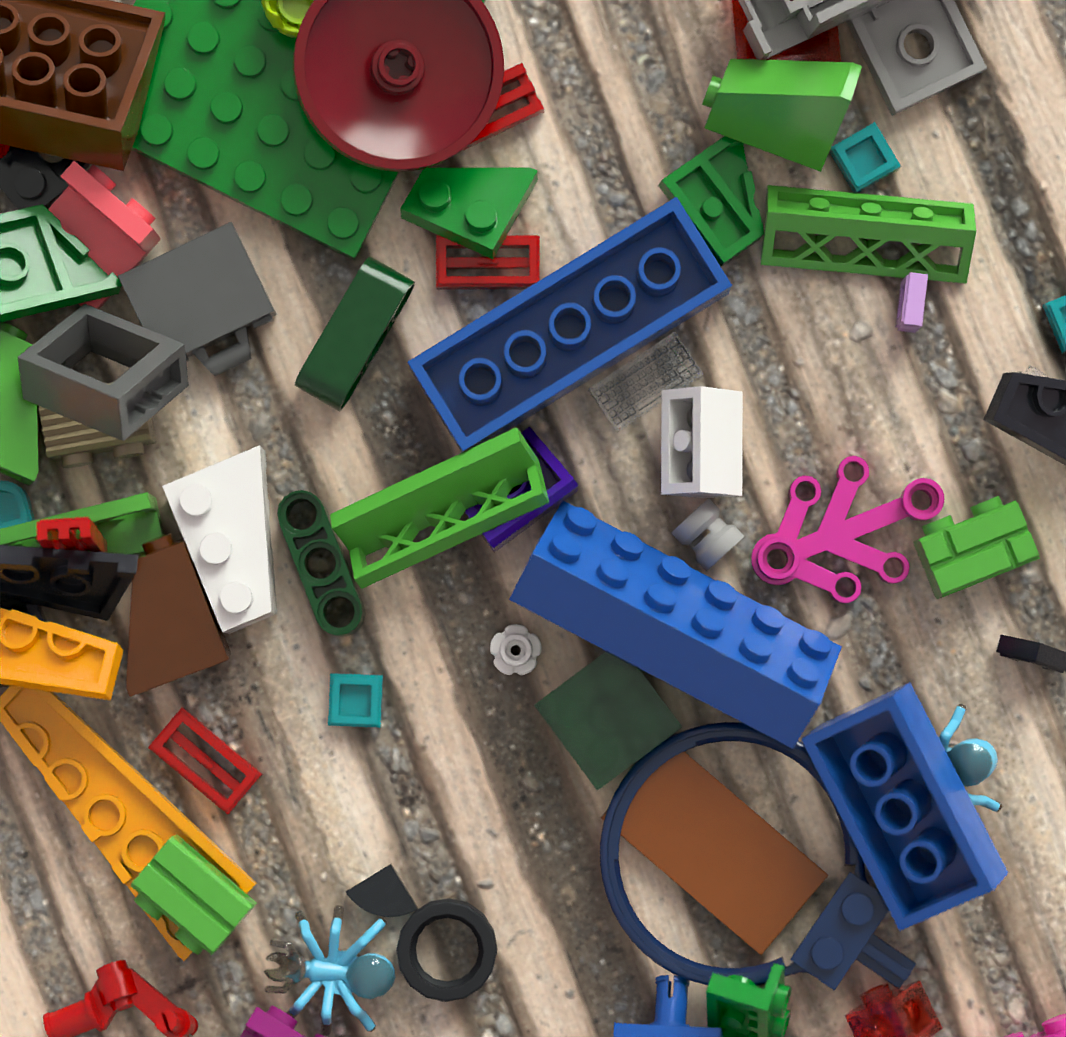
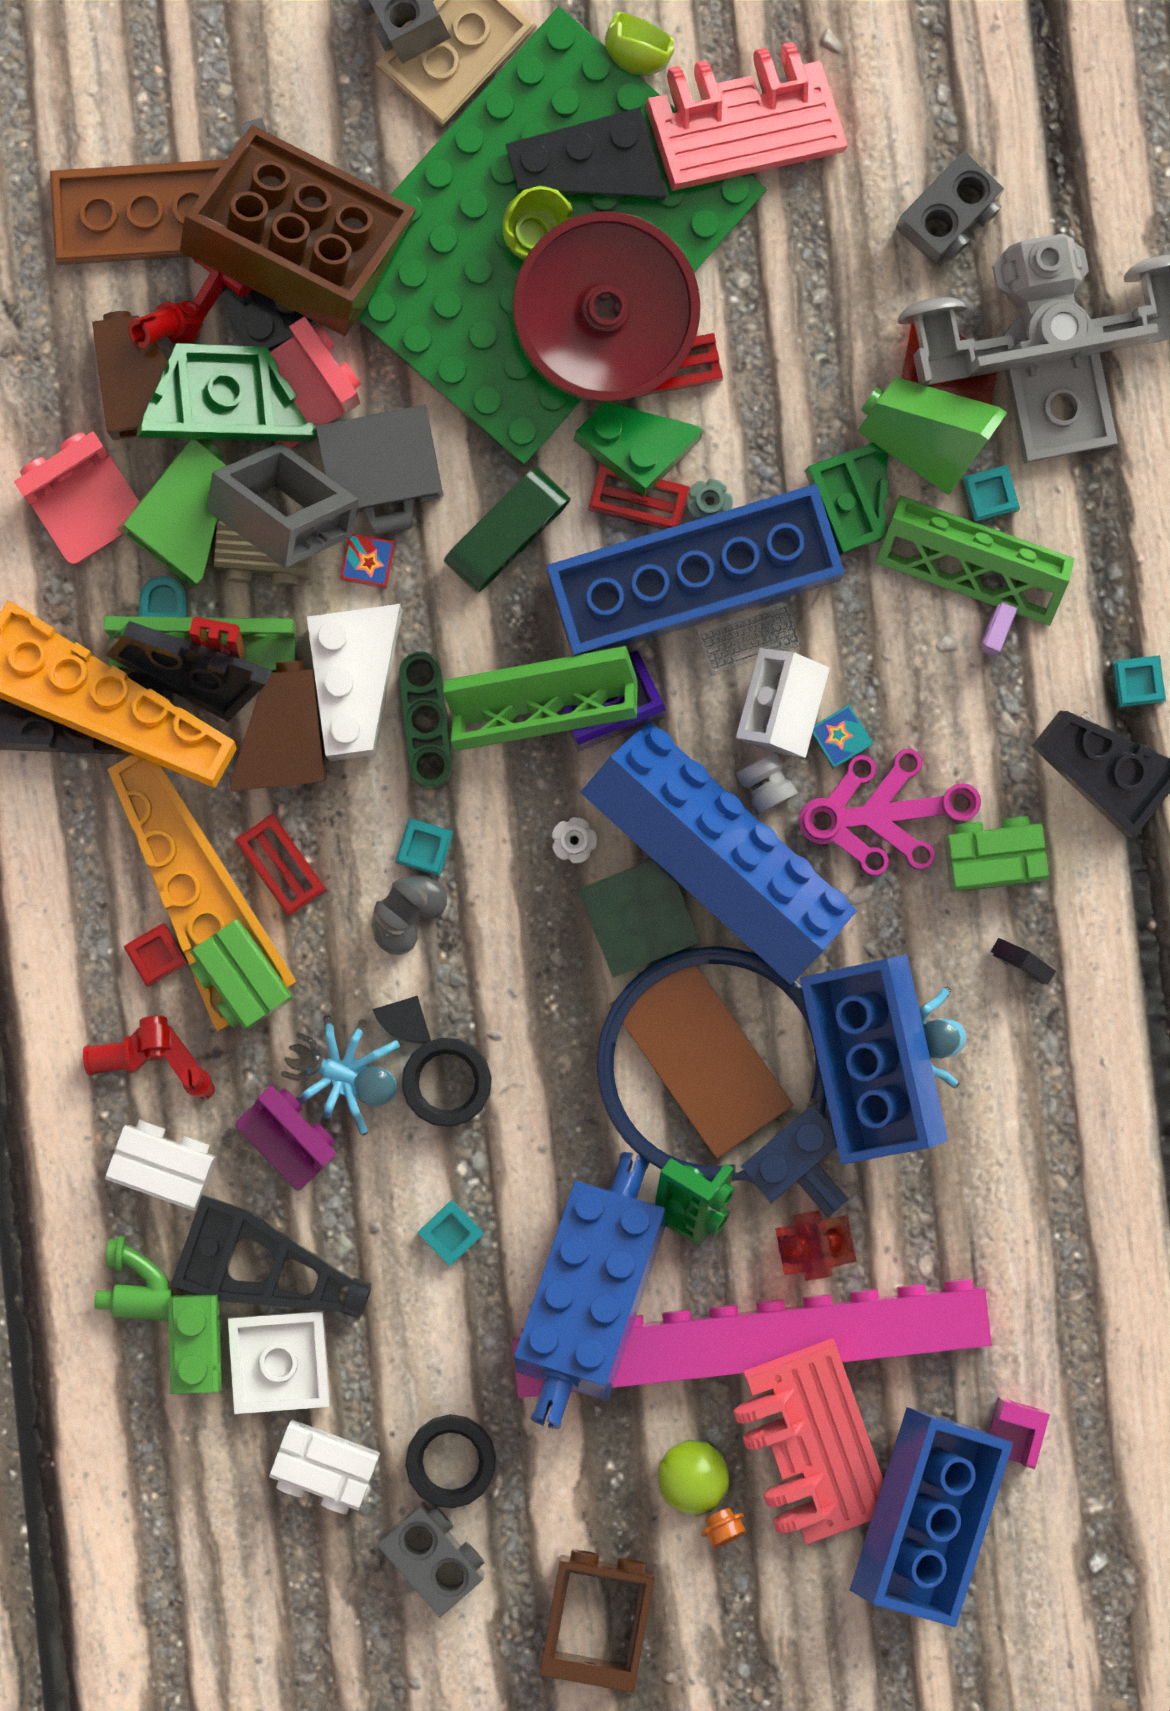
camera: 10 degrees right, 0 degrees up
none -> red tile [123,923,189,987]
none -> tile [340,533,396,589]
none -> dark grey piece [371,875,447,955]
none -> sand green plate [687,479,733,519]
none -> tile [812,704,874,769]

